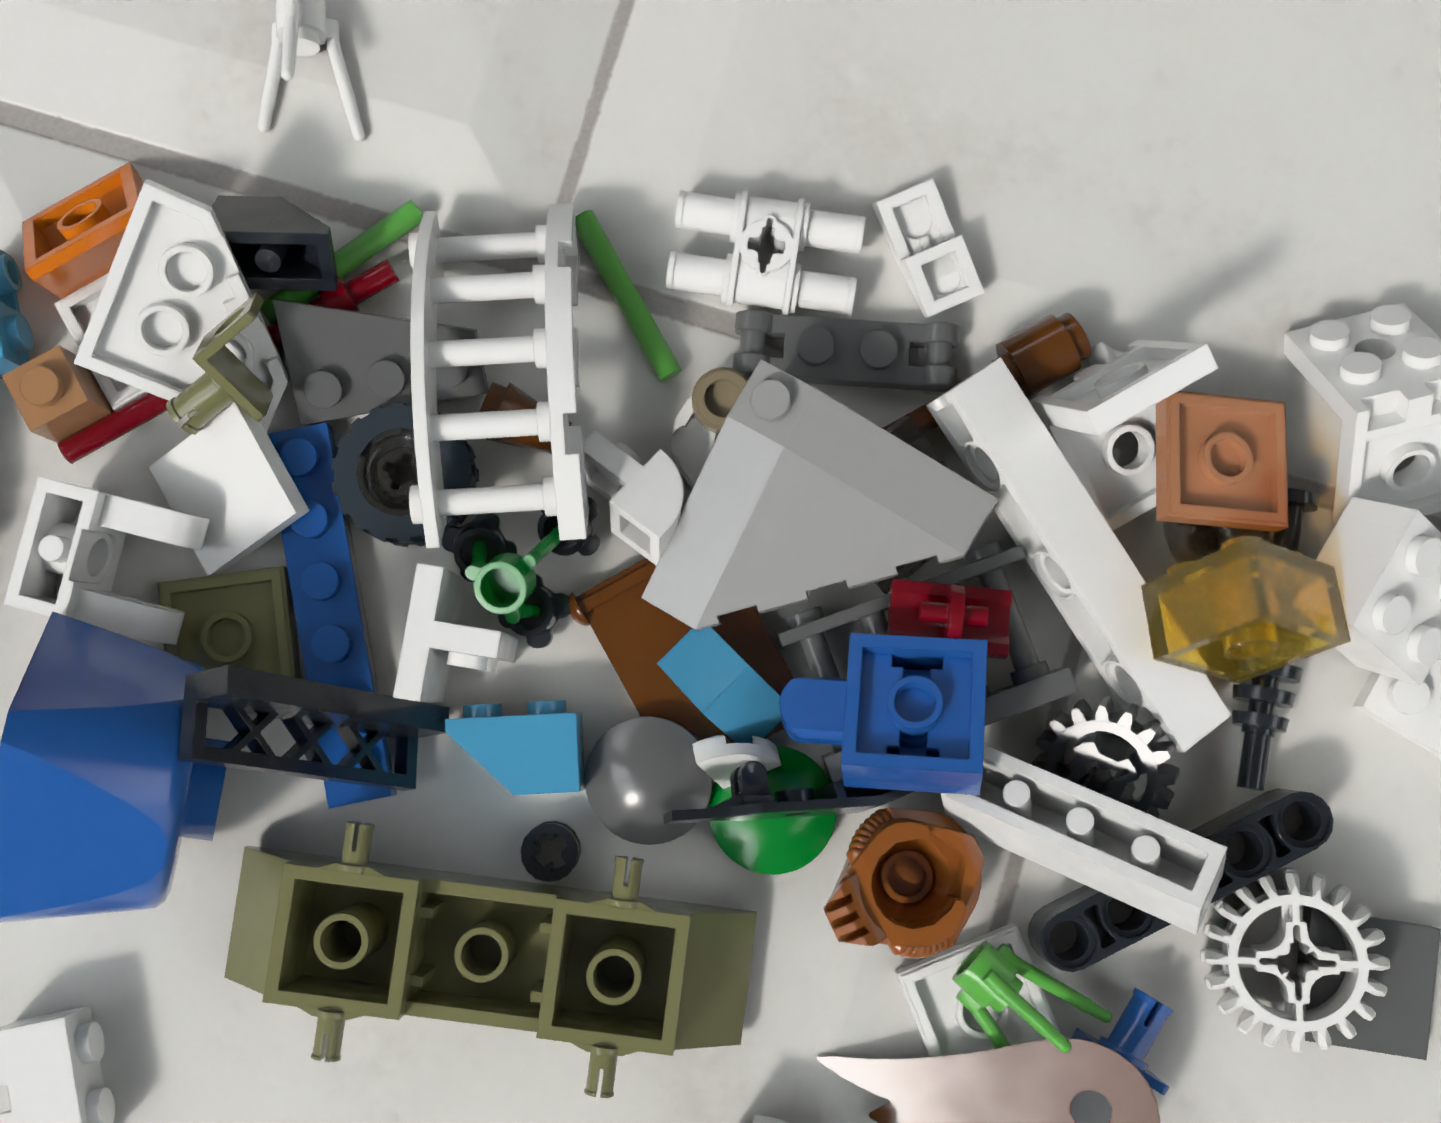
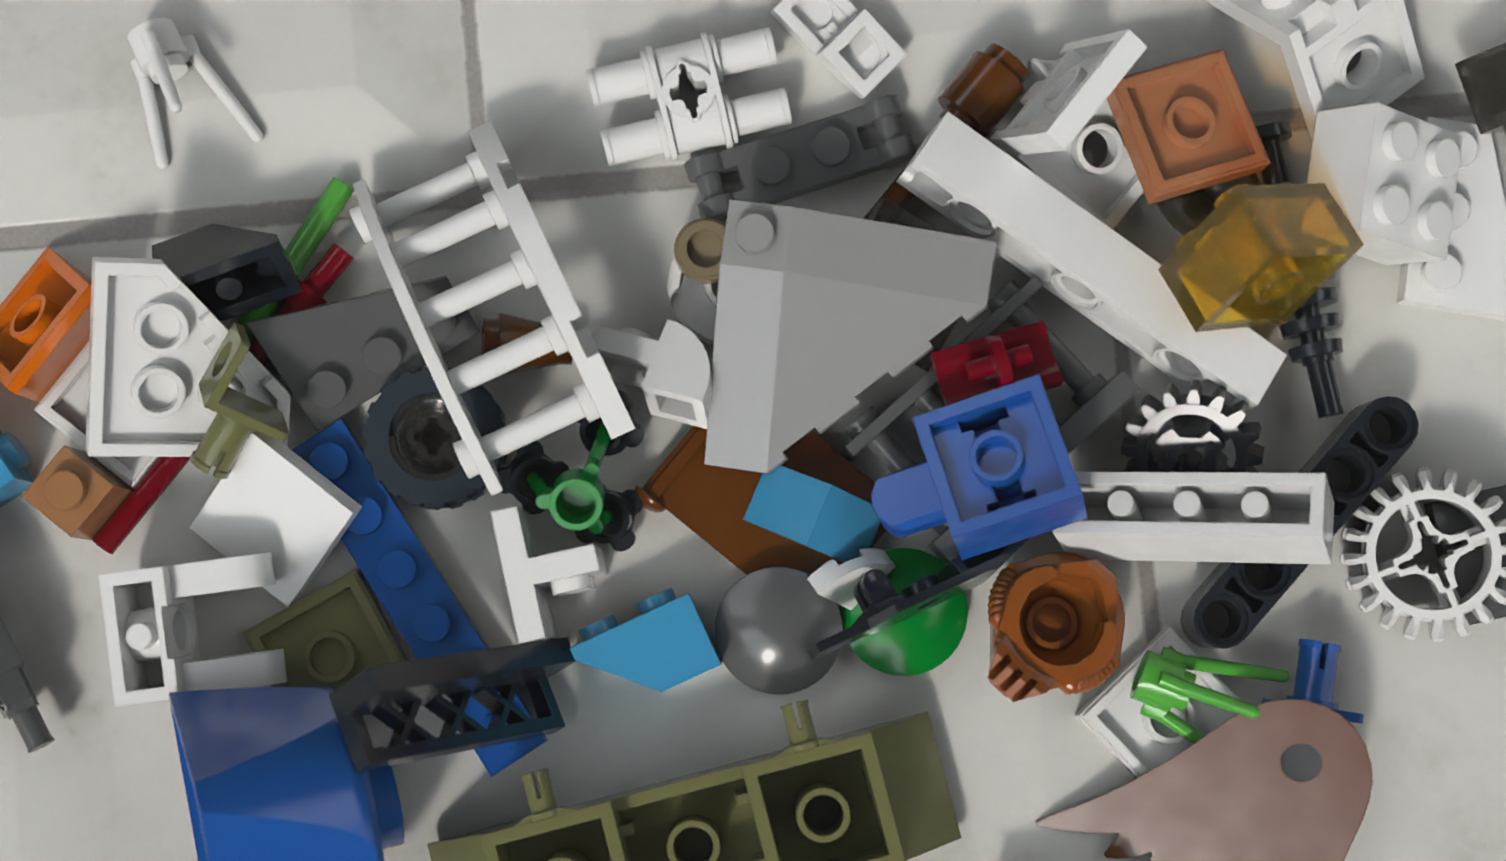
camera: 25 degrees left, 0 degrees up
black bush [520,821,581,882] -> none
bright green bar [575,210,682,382] -> none

